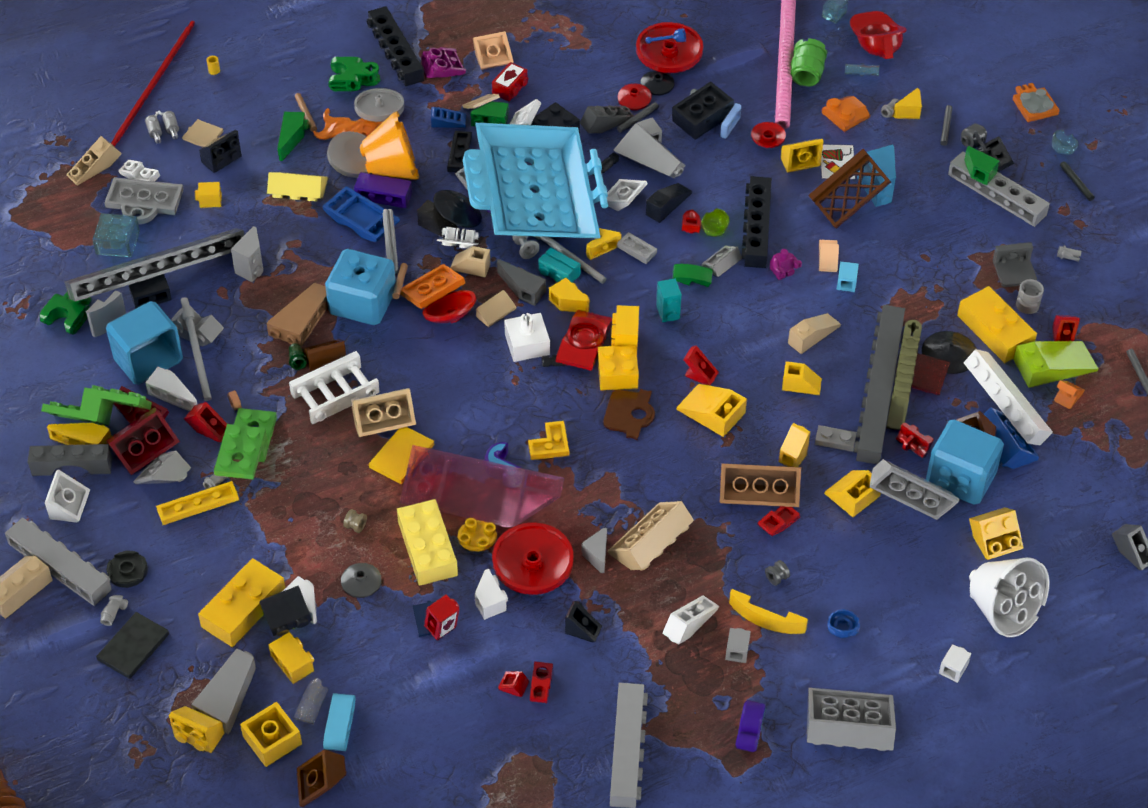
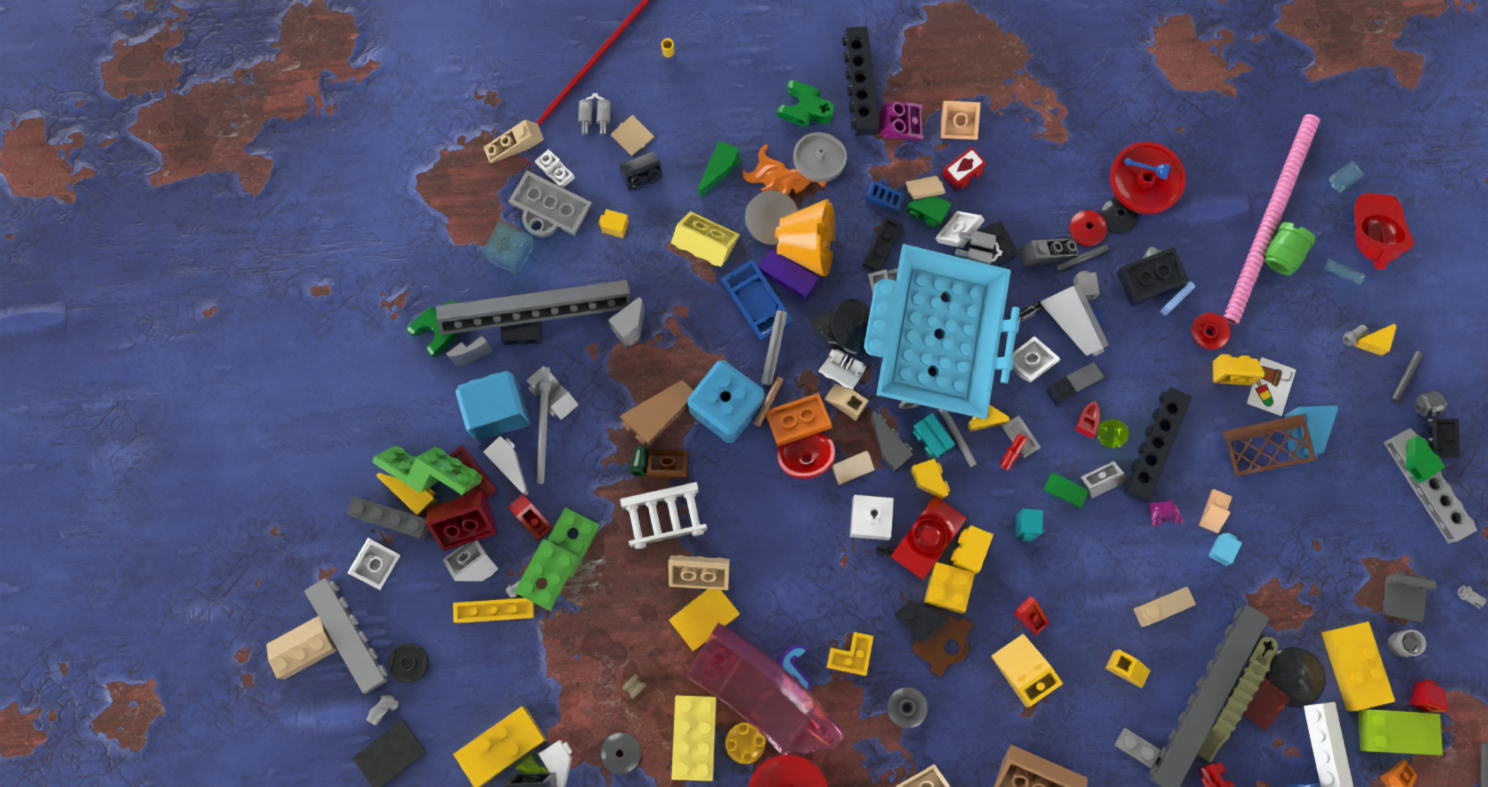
camera: 20 degrees right, 25 degrees up
nougat tile [228,390,241,410] -> none
medium nougat bar [295,93,317,132] -> none
yellow slope [779,423,811,467] -> none
orange slope [822,96,870,132] -> none
none -> dark grey dish [887,687,928,728]
none -> black wing [895,601,950,645]
none -> light grey piece [955,230,1002,265]
none -> red axle [999,433,1028,471]

